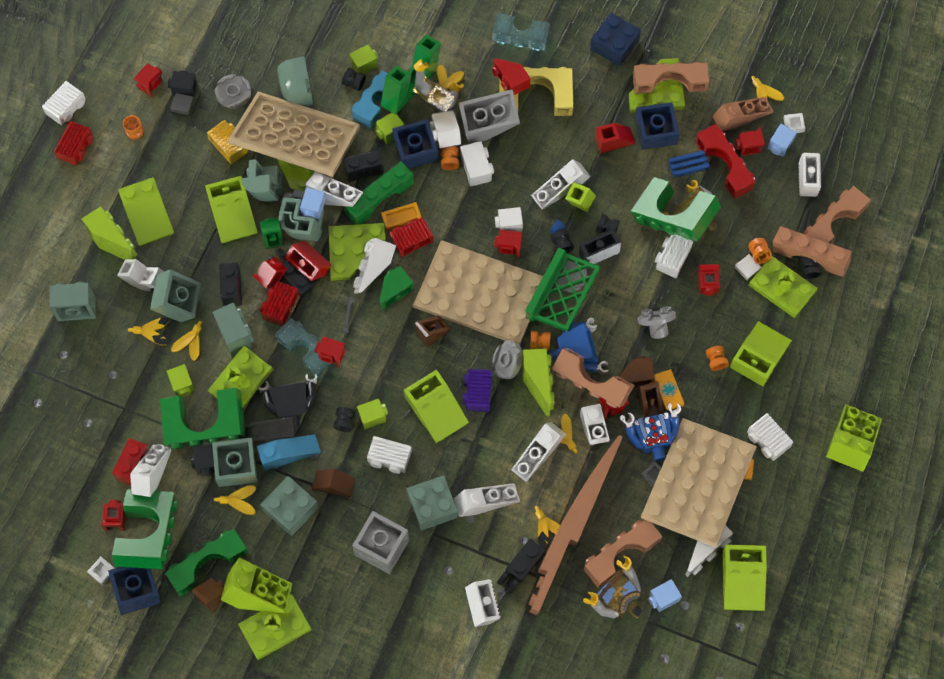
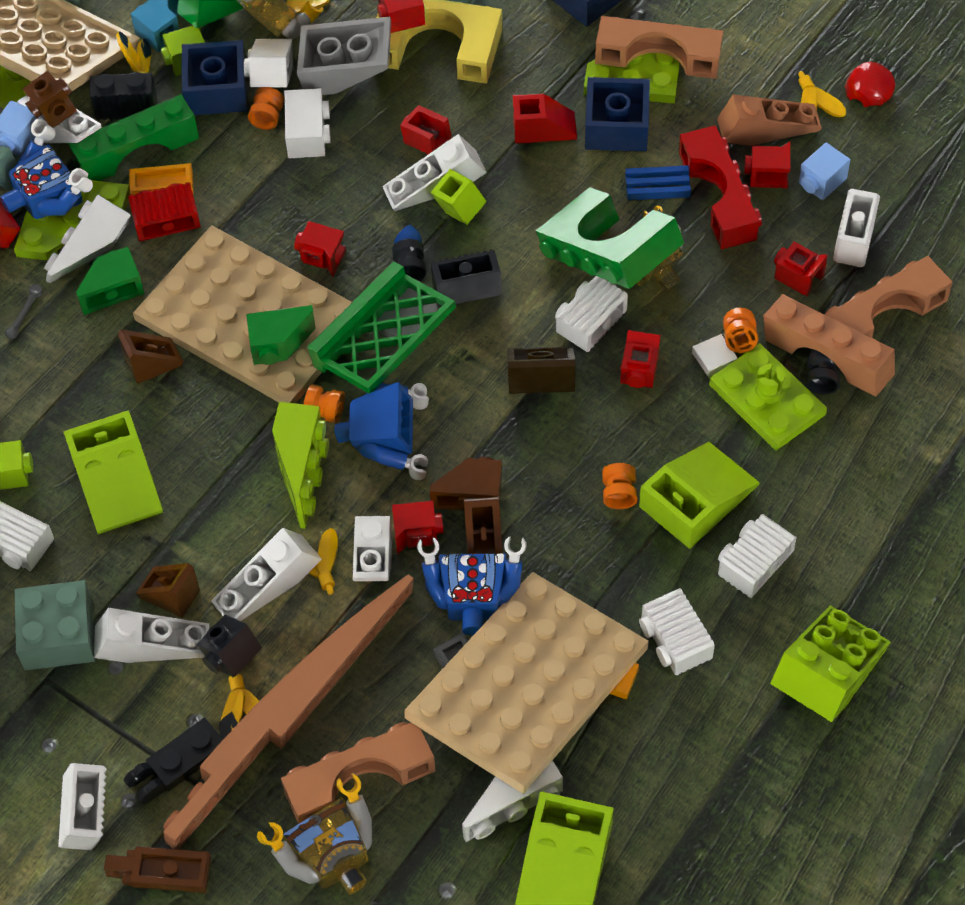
camera: 15 degrees right, 10 degrees down
dark purple brick [463,369,492,412] -> none
light grey tile [492,341,523,379] -> none
white brick [495,207,523,232] -> none
nougat arch [552,348,634,408] -> none
black wheel [596,214,620,233] -> none
light grey plate [637,307,676,339] -> none
light blue brick [648,579,682,612] -> none
light orange tile [654,369,684,412] -> none
white tile [783,113,805,133] -> none
none -> torso [0,119,93,219]
none -> reddish brown brick [22,70,77,128]
none -> reddish brown hinge [104,846,211,893]
none -> yellow piece [116,31,151,73]
none -> reddish brown slope [135,563,200,618]
none -> black brick [197,614,262,678]
none -> green slope [246,305,316,365]
none -> red window [400,105,452,155]
none -> dark brown slope [507,346,576,394]
none -> white brick [718,514,796,598]
none -> red window [774,241,828,297]
none -> red hair [844,61,896,107]

